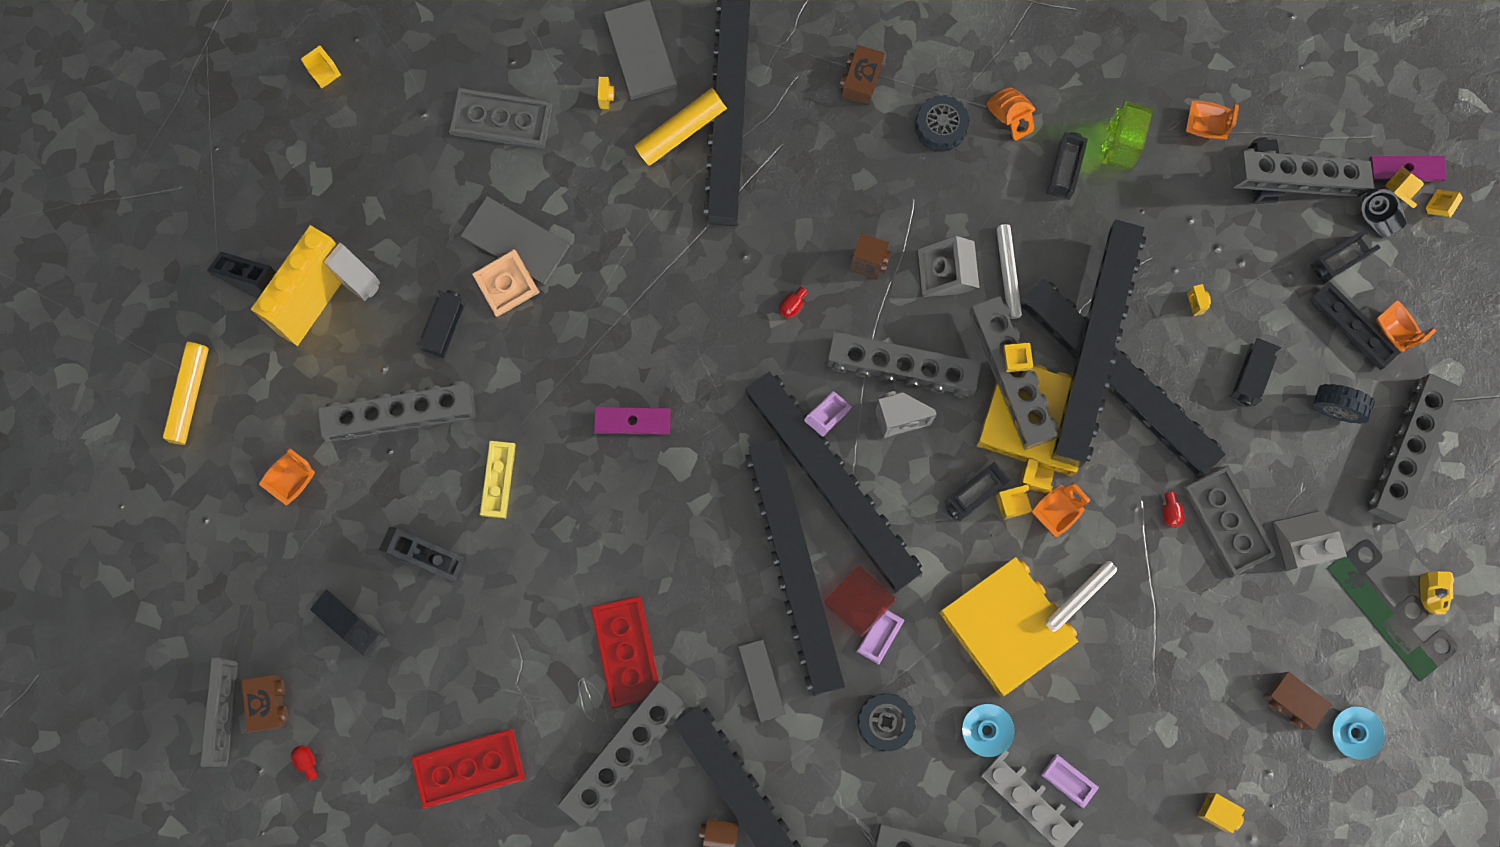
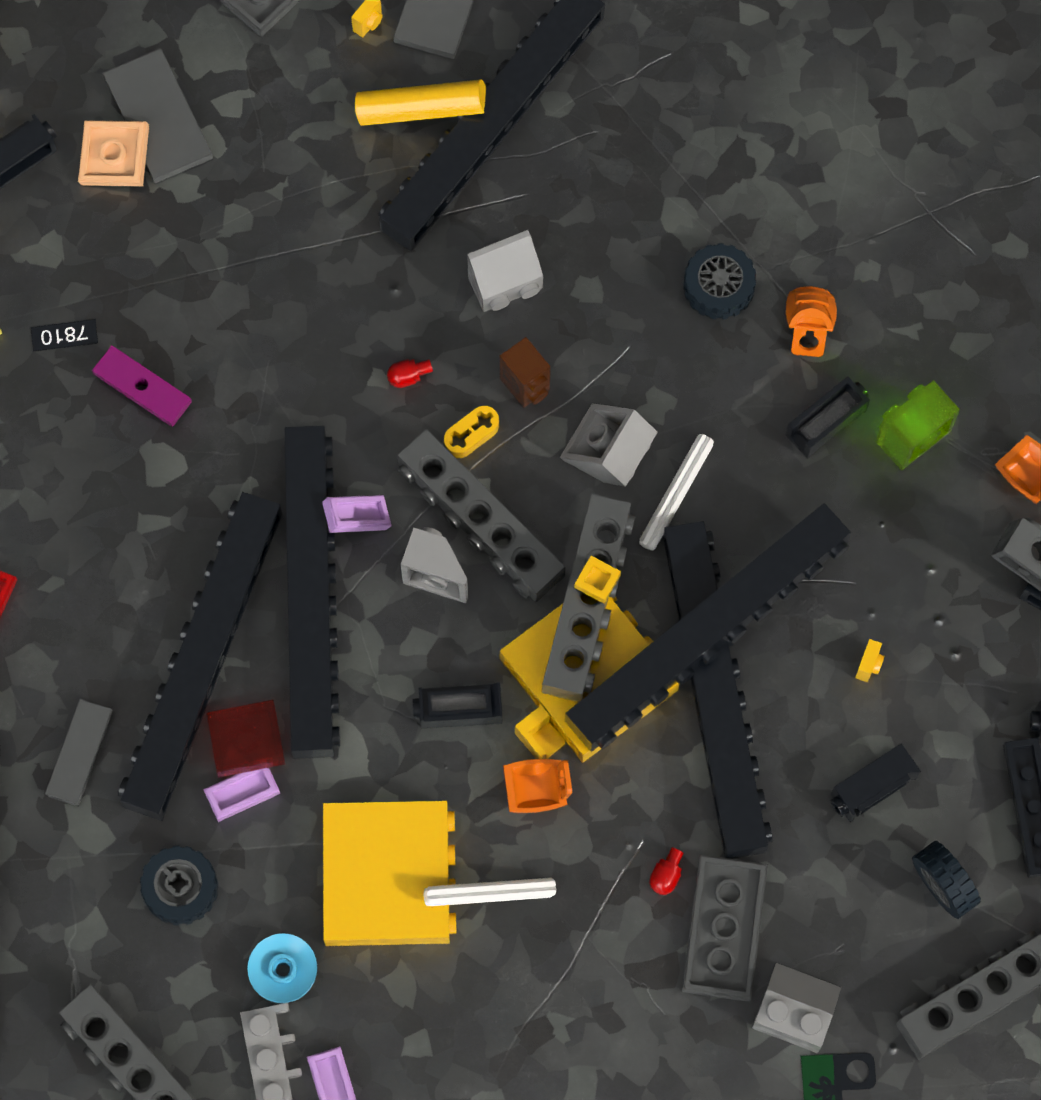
camera: 35 degrees right, 5 degrees down
reddish brown brick [840,45,885,105] -> none
yellow panel [995,485,1032,520] -> none
none -> black sticker [31,319,98,352]
none -> yellow beam [444,406,499,458]
none -> light grey slope [467,230,543,312]

